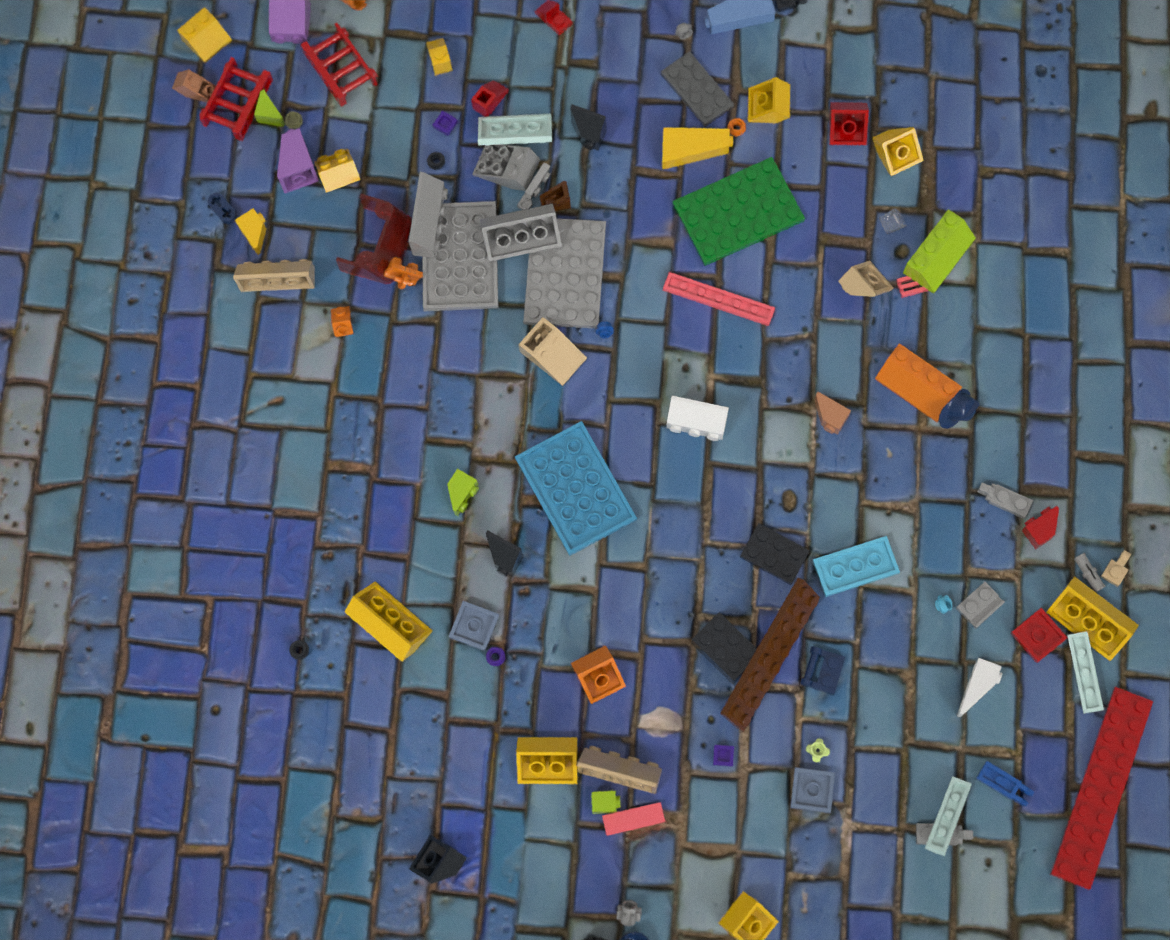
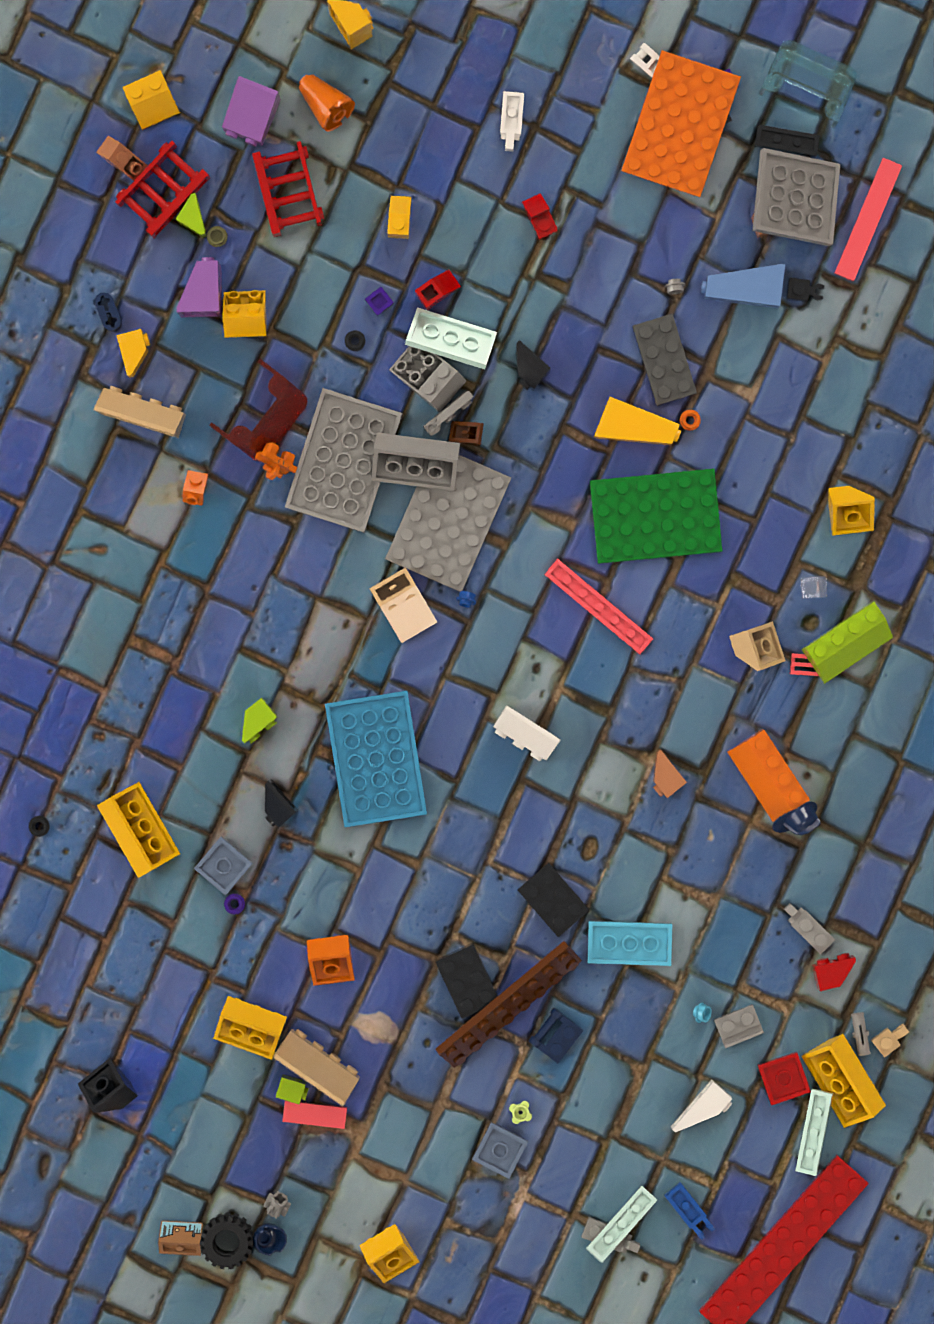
camera: 15 degrees right, 15 degrees up
light grey slope [409,172,448,258] -> none
dark purple plate [713,745,734,767] -> none
yellow slope [748,77,790,123] -> none
red slope [829,102,869,145] -> none

